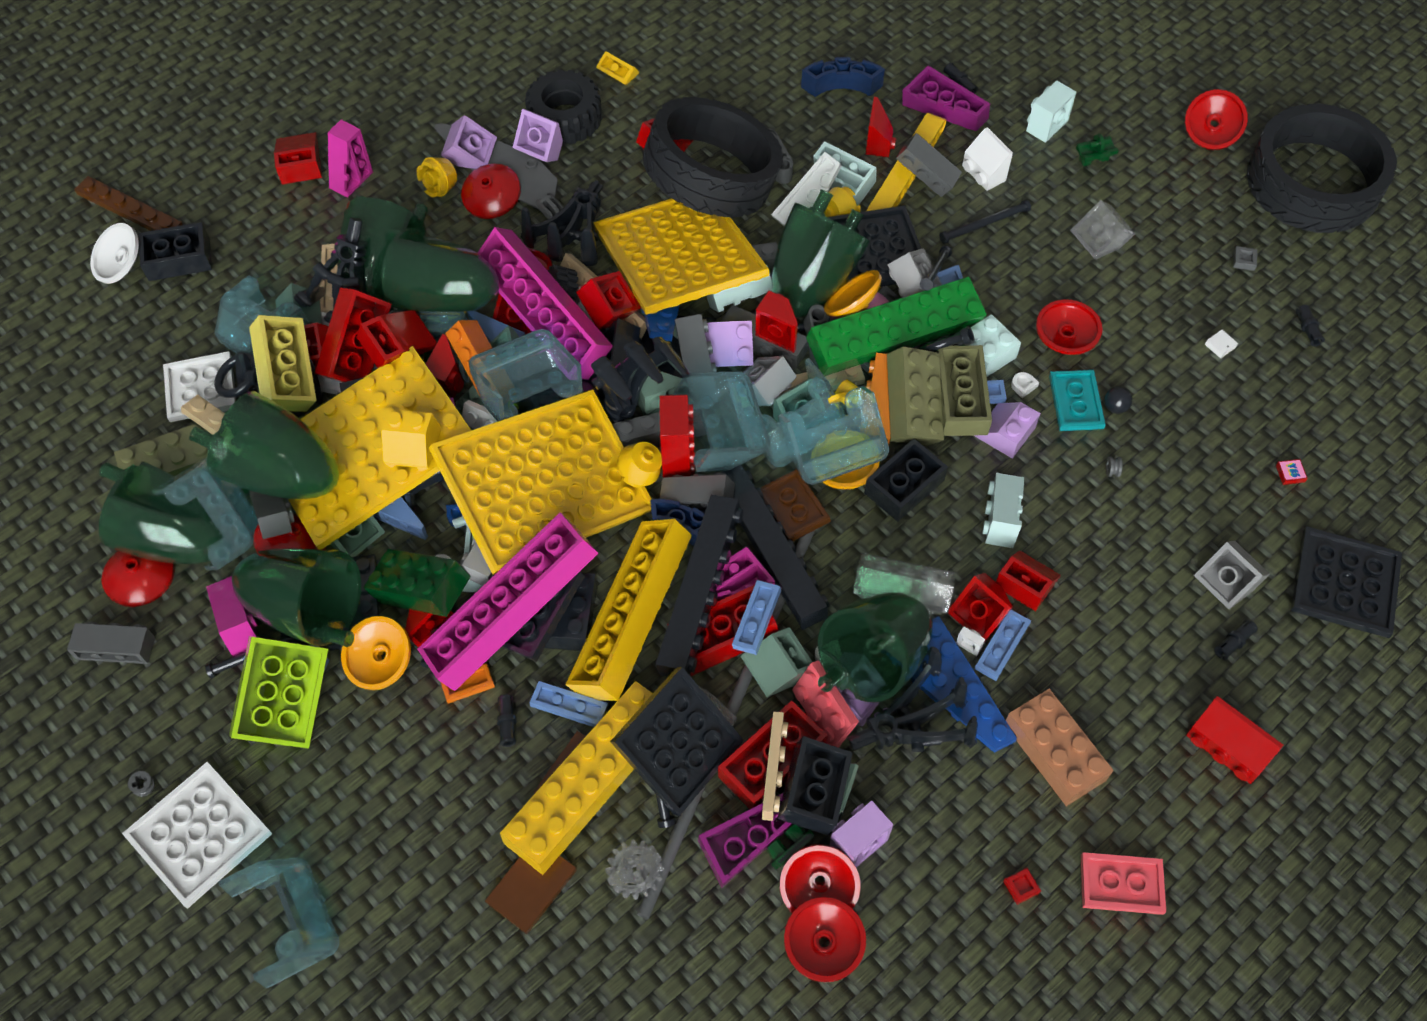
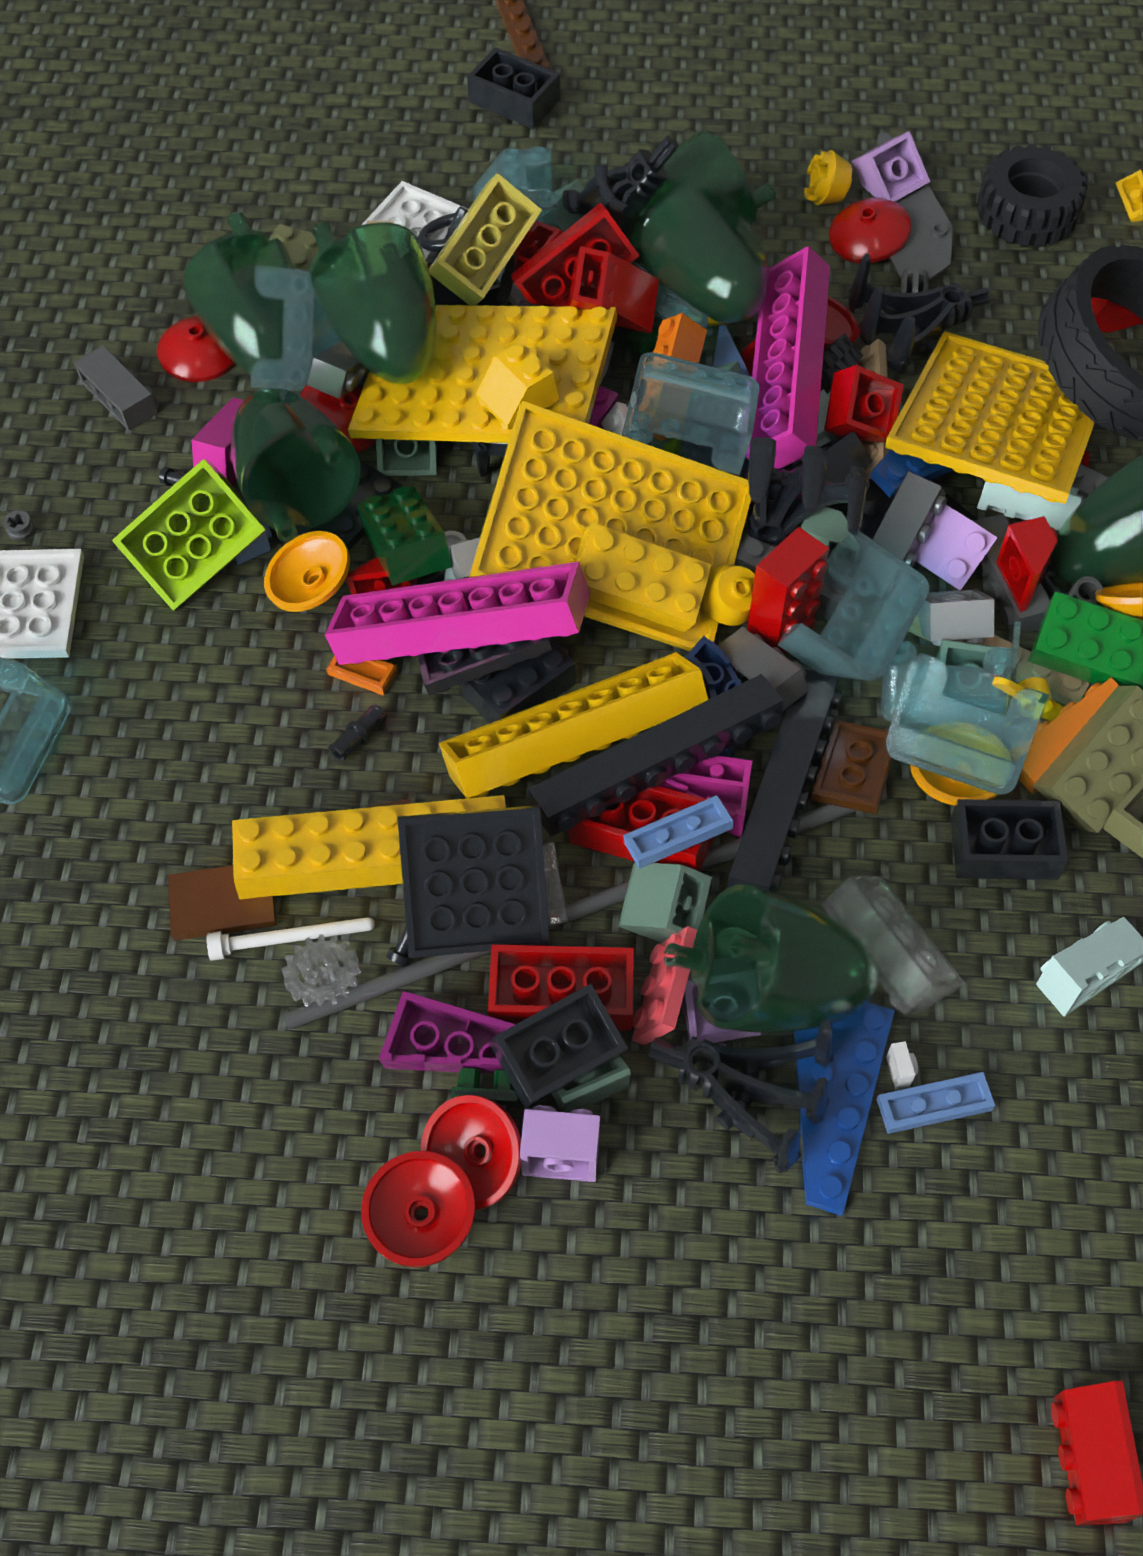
camera: 45 degrees right, 0 degrees up
white dish [90,223,139,284] -> none
red slope [274,132,322,185] -> none
dark pink wedge [328,120,373,198] -> none
medium blue slope [373,497,428,540] -> none
red slope [426,334,464,399] -> none
lavender slope [513,109,563,162] -> none
medium blue plate [529,681,609,727] -> none
tan plate [762,712,788,821] -> none
red slope [947,573,1013,643] -> none
red slope [996,550,1061,612] -> none
red tile [1003,868,1041,905] -> none
nougat brick [1006,688,1114,806] -> none
coral plate [1081,852,1166,915] -> none
none -> white piece [206,917,375,961]
none -> yellow brick [575,522,712,632]

